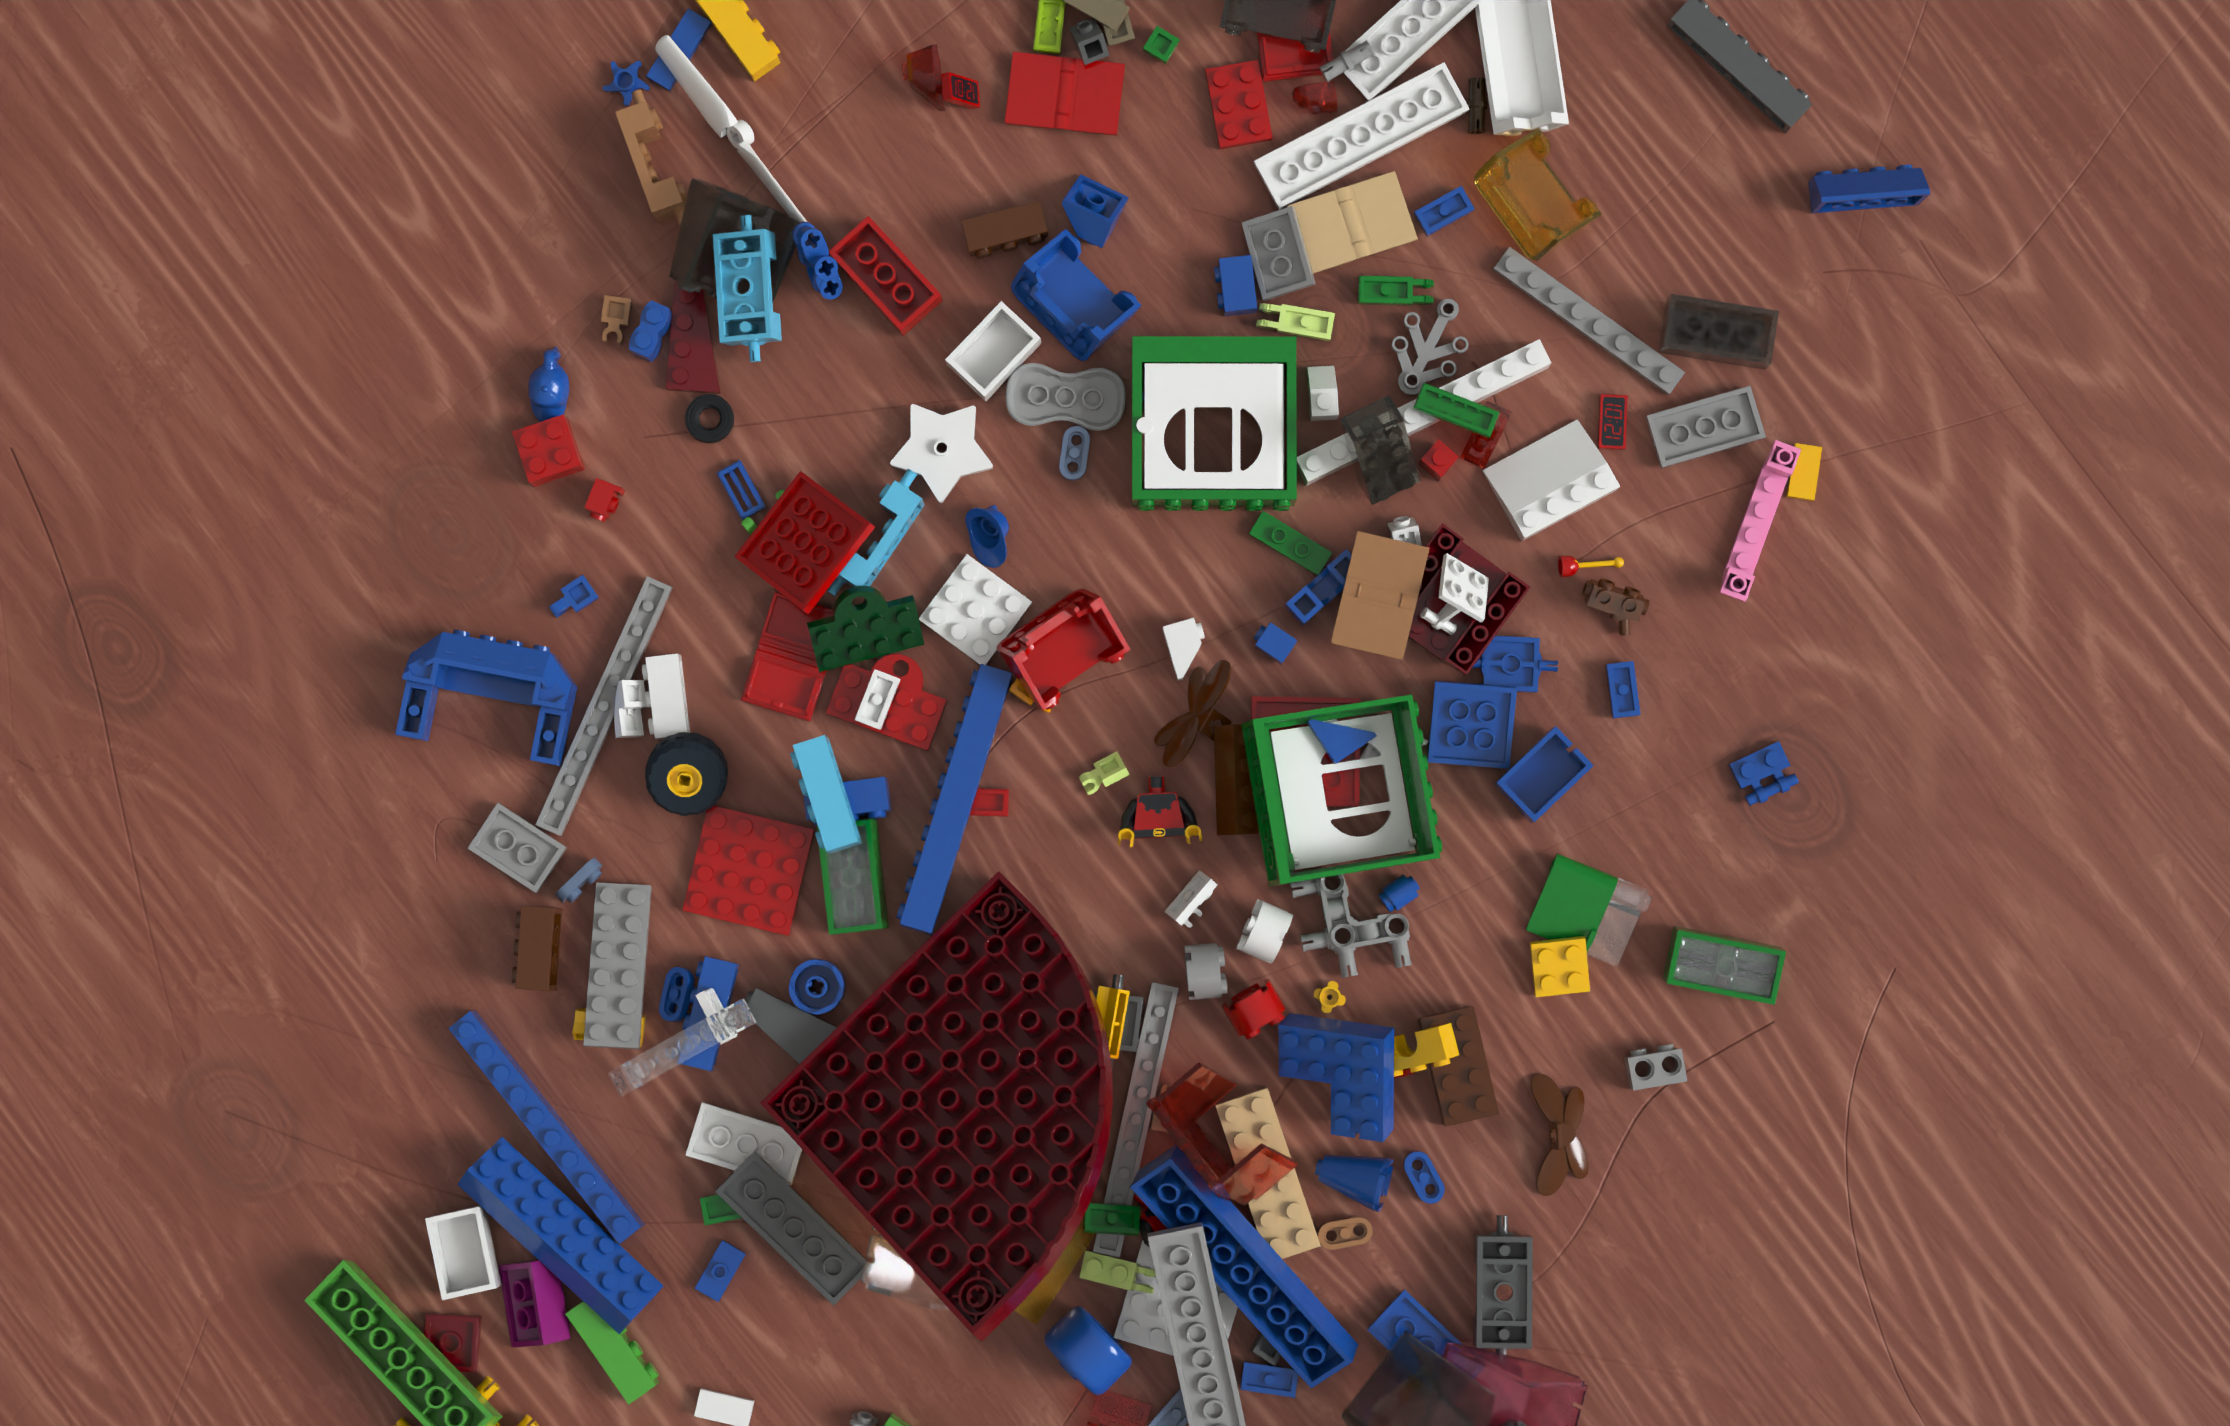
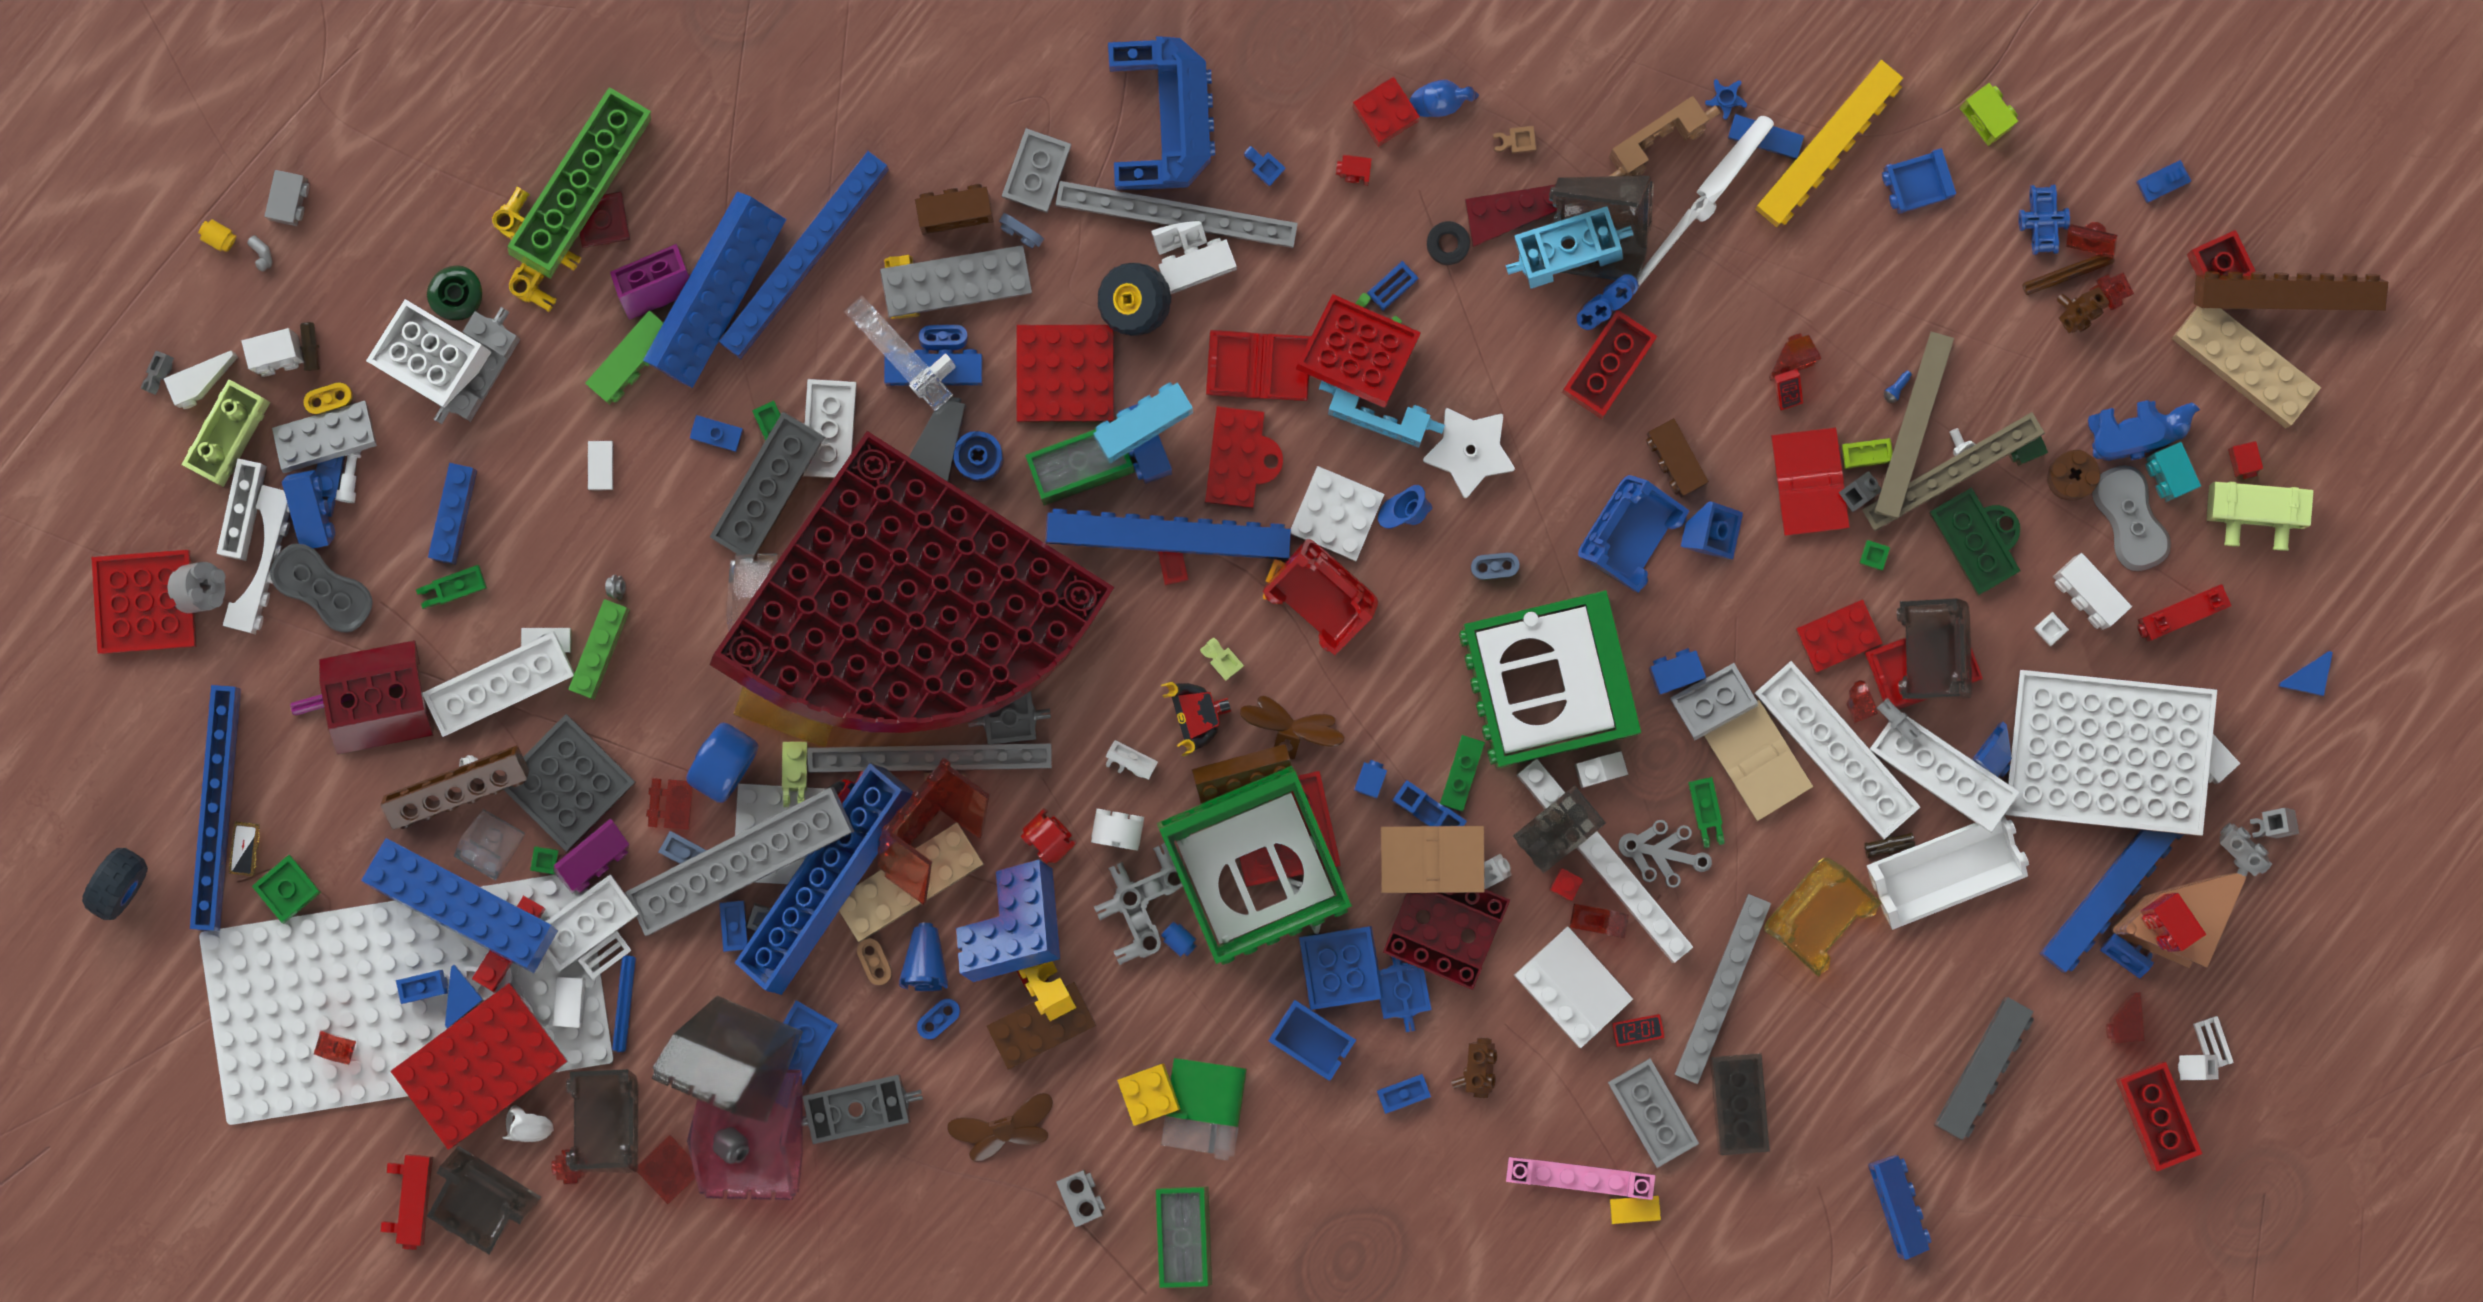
camera: 75 degrees right, 0 degrees up
white piece [425,1206,502,1300] -> none
blue brick [629,300,672,362] -> none
dark green plate [807,586,924,672] -> none
white plate [855,669,901,730] -> none
white piece [945,301,1041,402] -> none
light grey plate [1006,363,1126,431] -> none
green plate [1083,1203,1140,1236] -> none
yellow piece [1096,986,1130,1059] -> none
white slope [1162,618,1205,681] -> none
light grey brick [1184,943,1227,1000] -> none
yellowish green hinge [1256,303,1335,341] -> none
blue tile [1306,719,1377,764] -> none
yellow plate [1314,981,1346,1013] -> none
green plate [1413,383,1500,438] -> none
blue plate [1414,186,1475,237] -> none
white plate [1420,553,1489,635] -> none
hinge [1558,555,1624,577] -> none
blue plate [1728,741,1799,806] -> none

